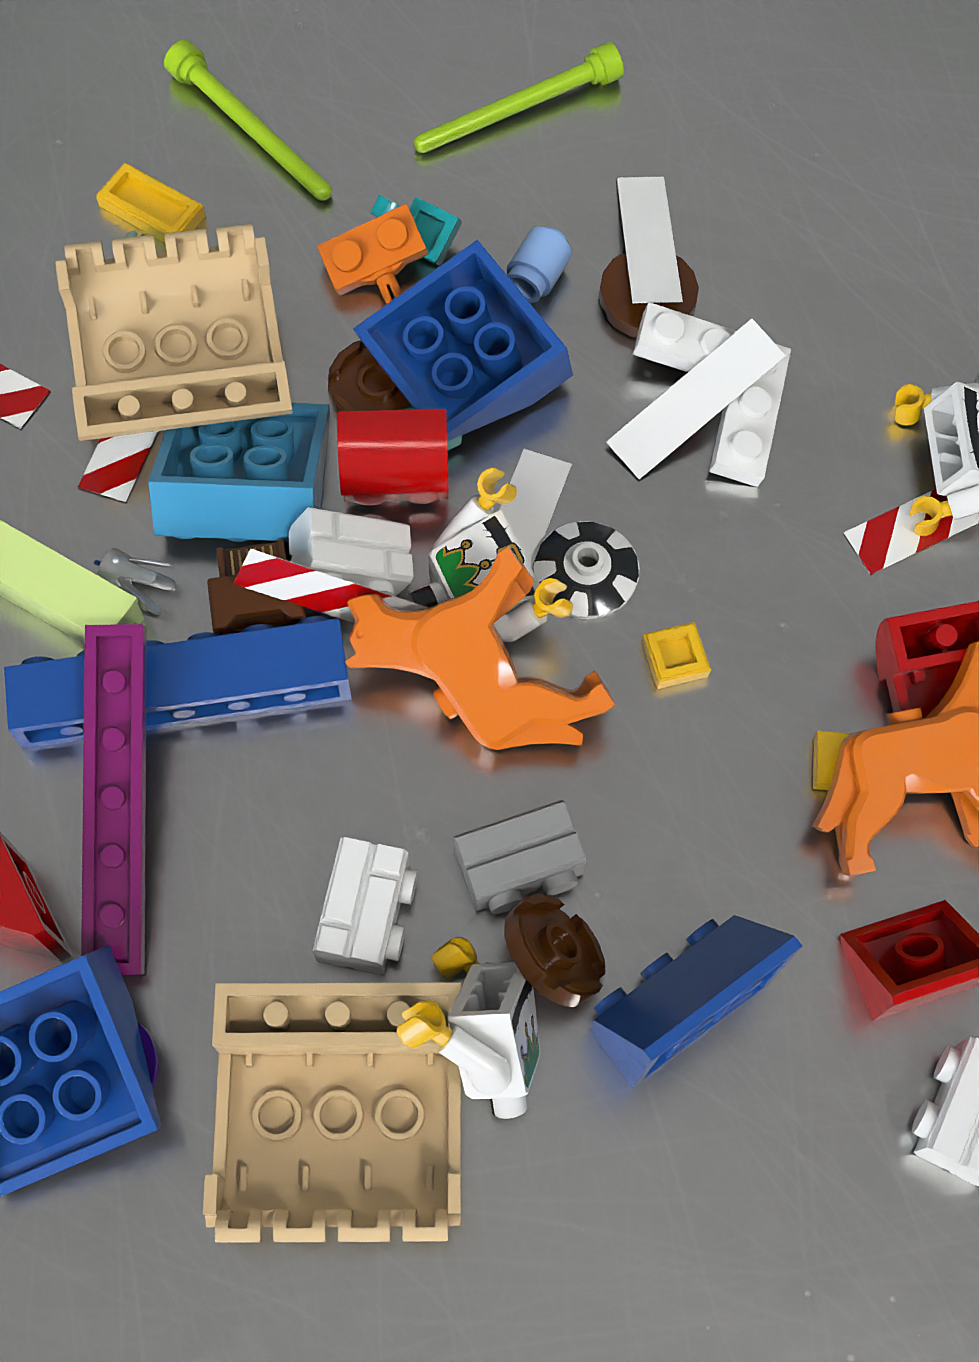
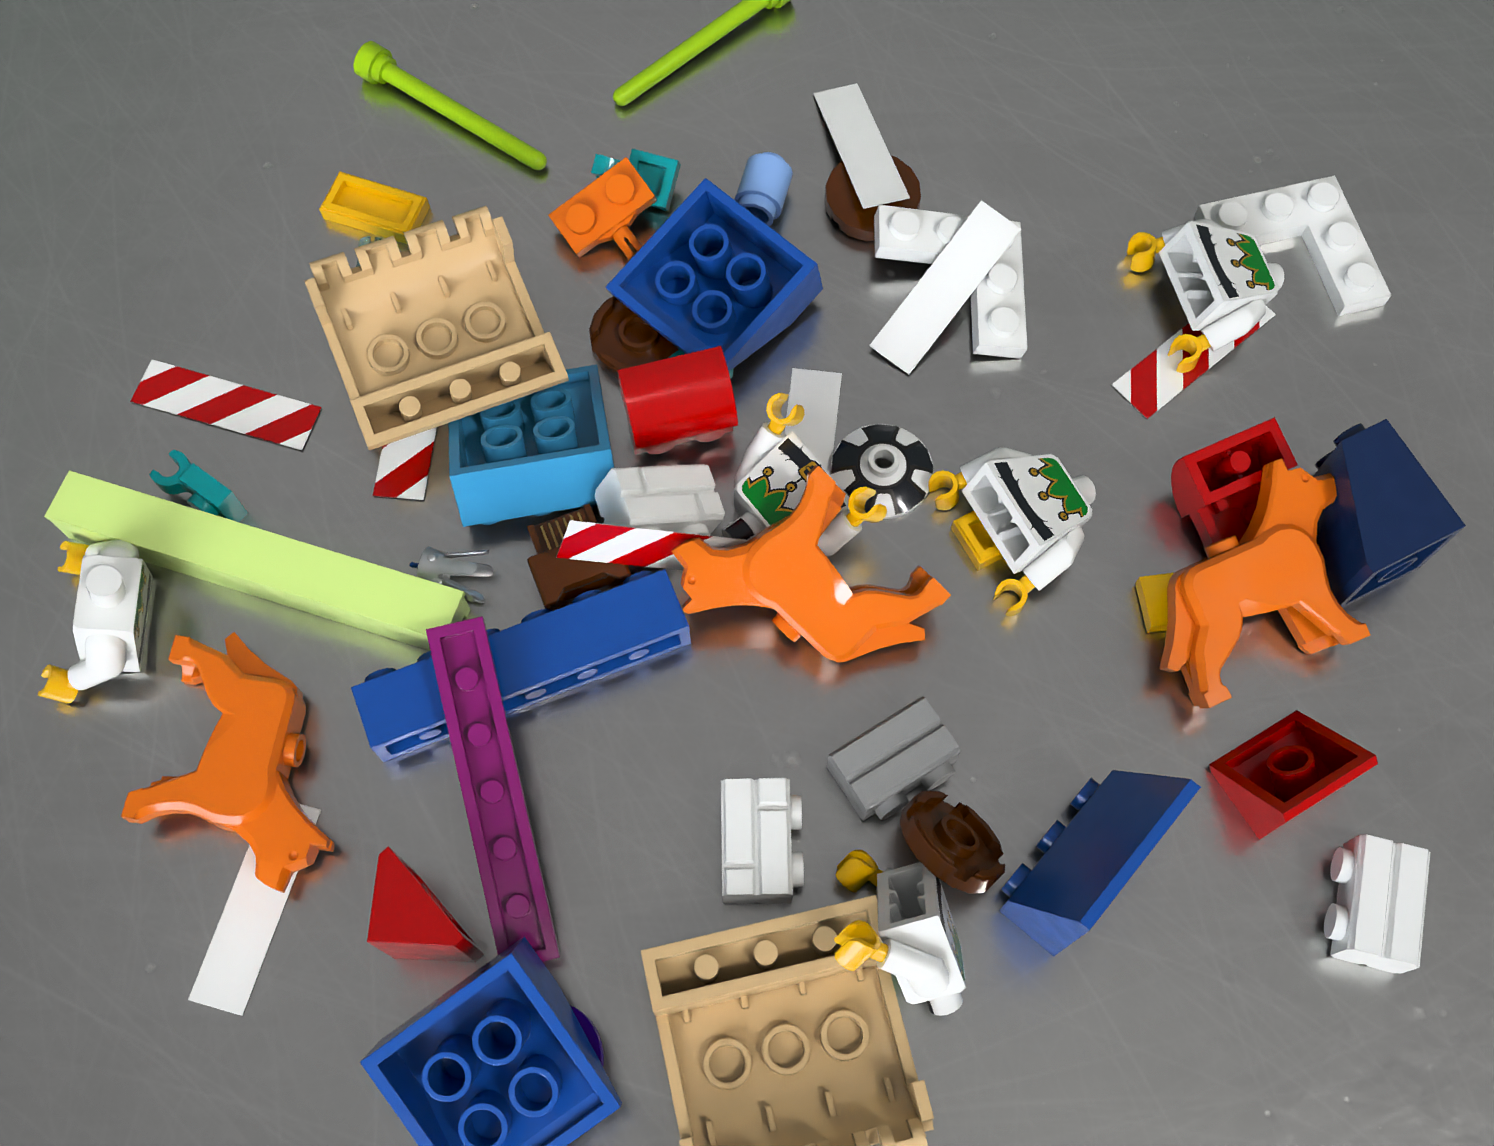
camera: 10 degrees left, 0 degrees up
none -> white torso [928,447,1096,616]

